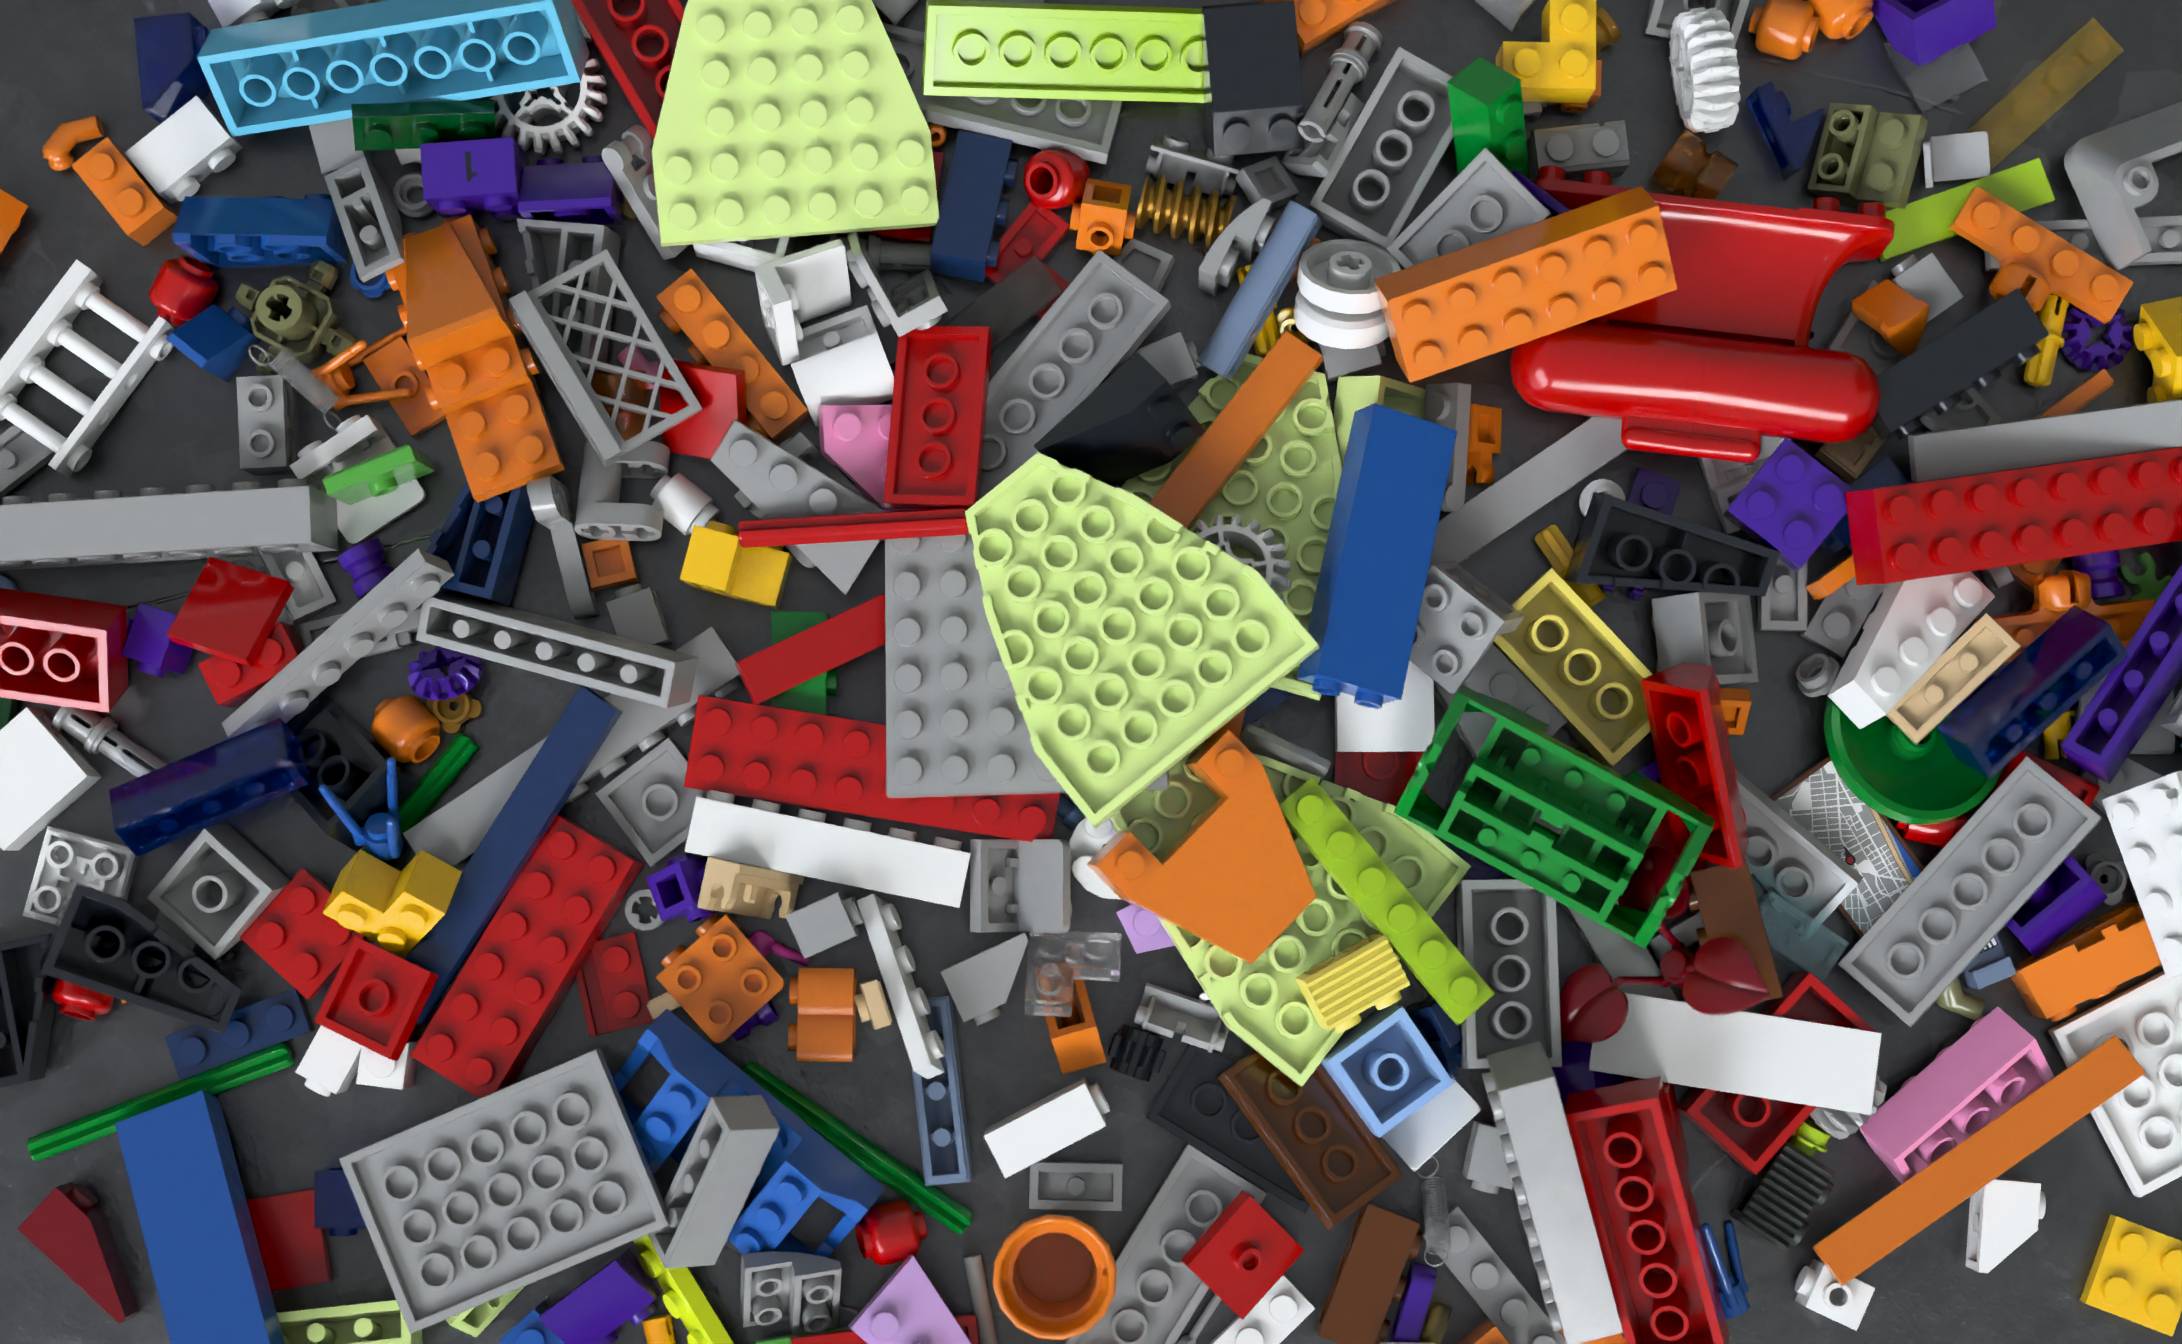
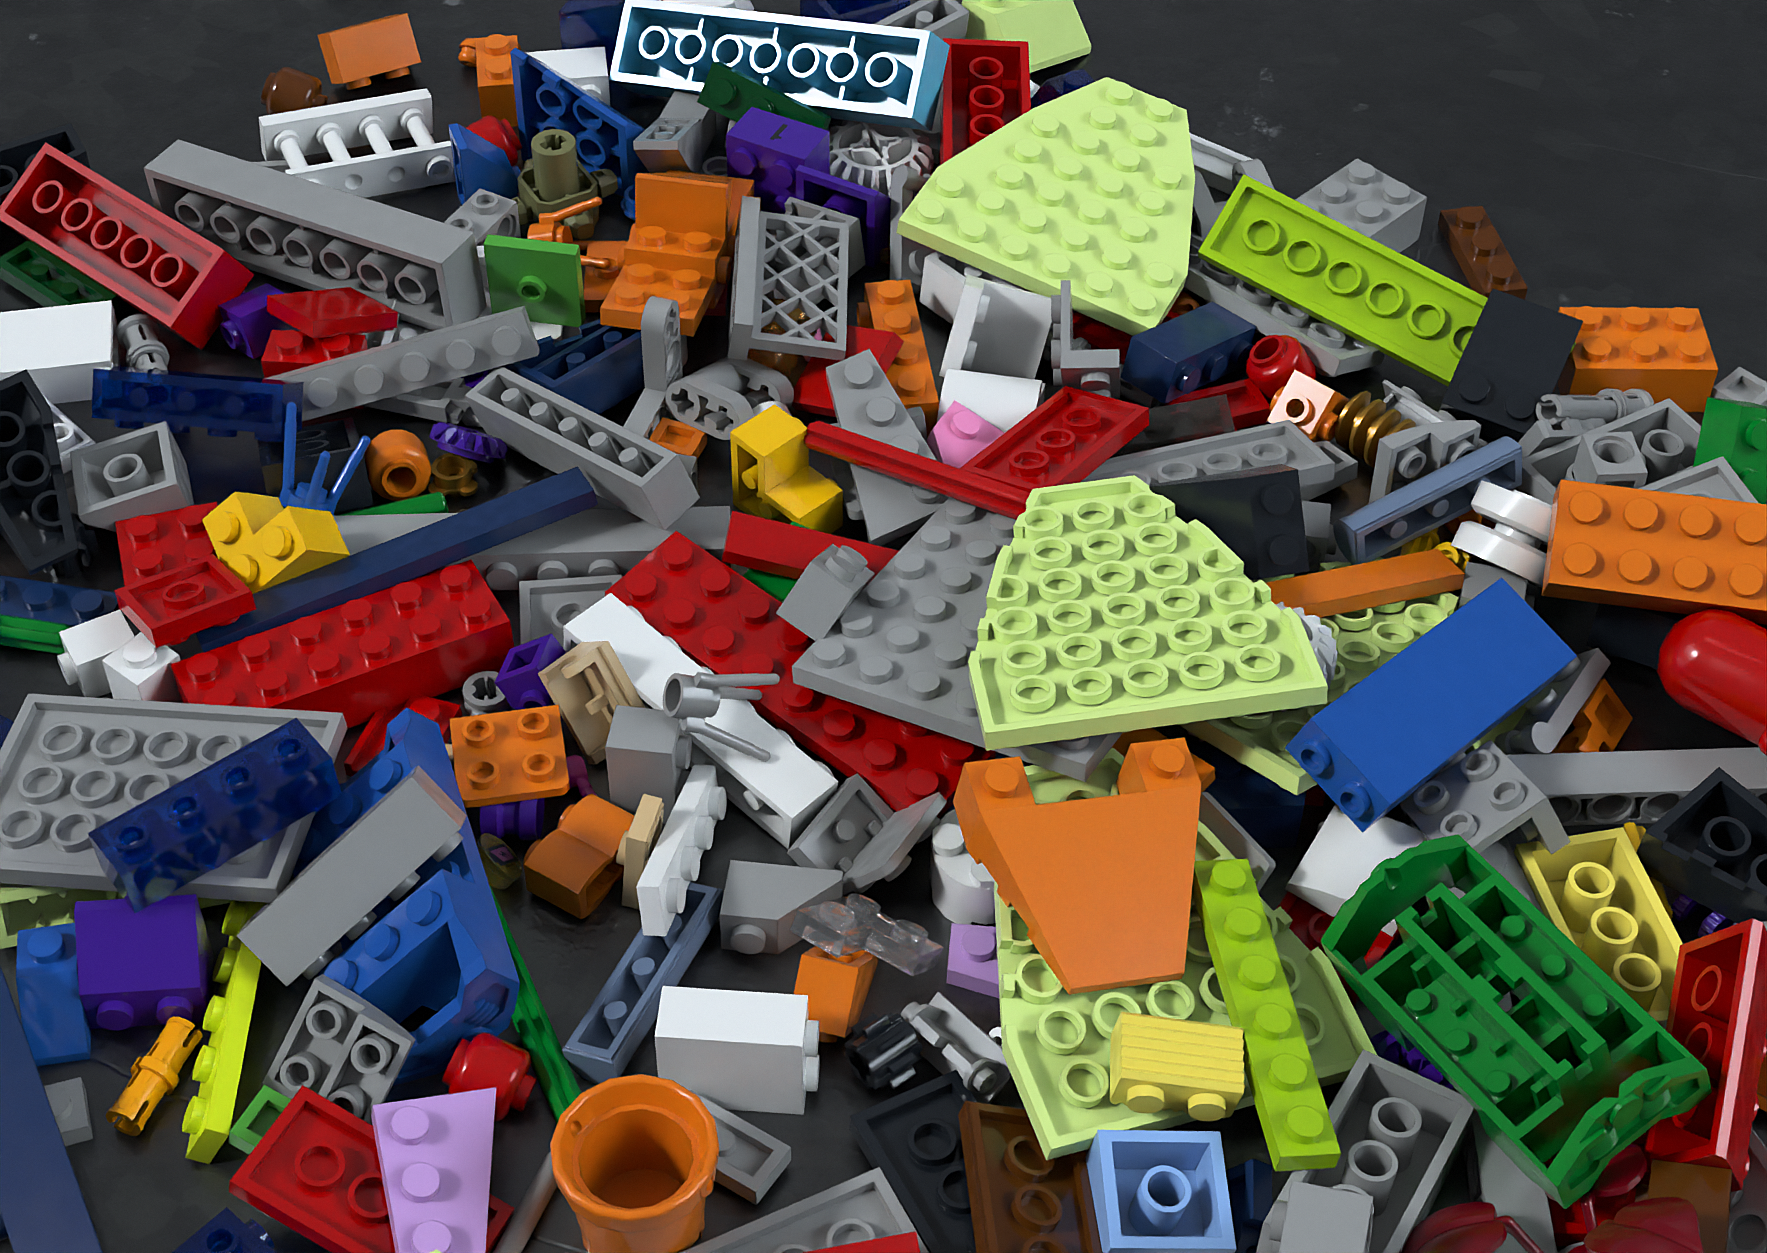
camera: 35 degrees right, 40 degrees down
light grey piece [248,345,342,431] -> none
none -> clear blue brick [88,718,342,914]
none -> clear yellow tile [476,833,523,889]
none -> light grey plant [663,672,780,762]
none -> light grey brick [776,544,875,641]
none -> light grey brick [1572,431,1648,489]

